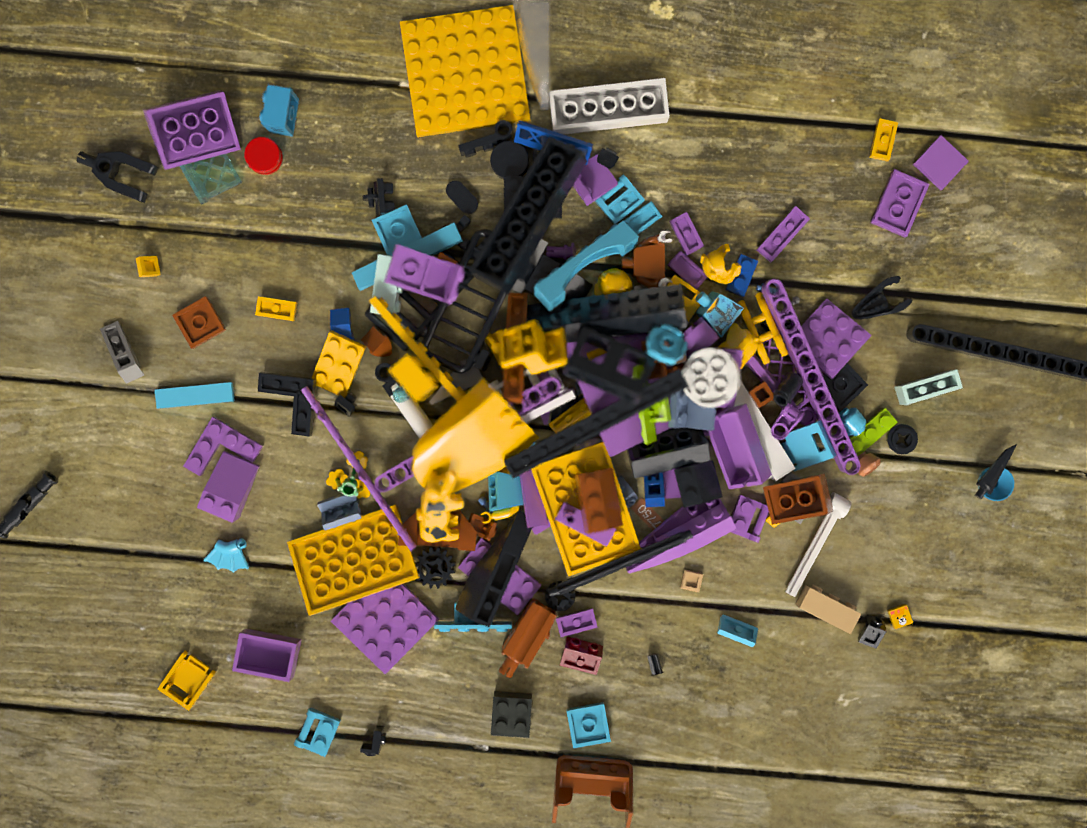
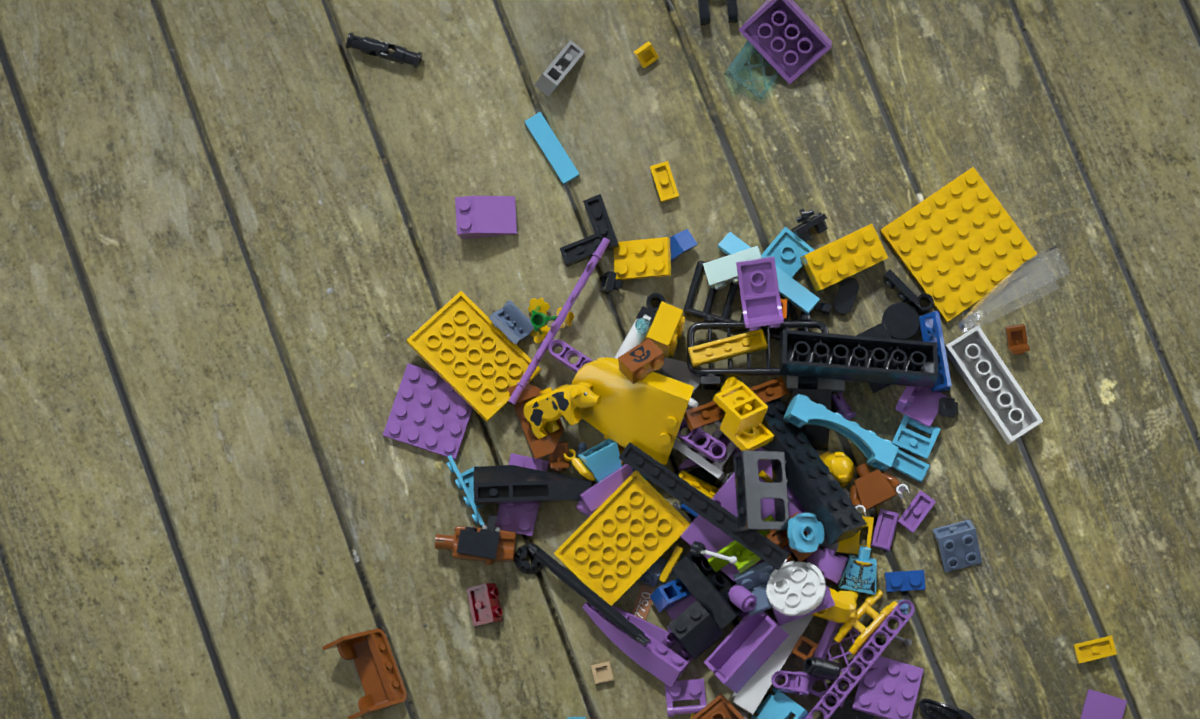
camera: 70 degrees right, 10 degrees down
yellow container [158,650,216,711] -> none
dark orange plate [172,296,226,349] -> none
medium lavender plate [183,417,263,476] -> none
medium azure arm [204,538,249,572] -> none
medium lavender piece [232,628,301,682] -> none
red head [244,137,283,175] -> none
dark azure brick [260,85,299,137] -> none
medium azure plate [294,708,341,757] -> none
black bracket [360,725,387,756] -> none
dark orange tile [361,326,392,357] -> none
yellow plate [369,296,466,402] -> none
black gear [415,547,456,589] -> none
pearl dark grey brick [491,691,532,738] -> none
medium lavender piece [555,502,616,547] -> none
medium lavender plate [556,608,598,637] -> none
medium azure plate [566,702,611,748] -> none
dark orange slope [574,468,623,534] -> none
black piece [647,653,665,676] -> none
yellow helmet [700,244,741,284] -> none
medium lavender plate [757,206,810,263] -> none
medium lavender tile [799,407,817,425] -> none
medium lavender tile [870,169,930,238] -> none
none -> black hinge [457,515,501,560]
none -> dark orange brick [618,338,664,384]
none -> yellow tile [659,545,683,582]
none -> yellow tile [688,329,768,368]
none -> hinge [690,541,737,564]
none -> medium lavender brick [728,585,757,612]
none -> yellow brick [800,224,888,292]
none -> sand blue bracket [932,519,982,572]
none -> dark orange bracket [1005,324,1030,355]

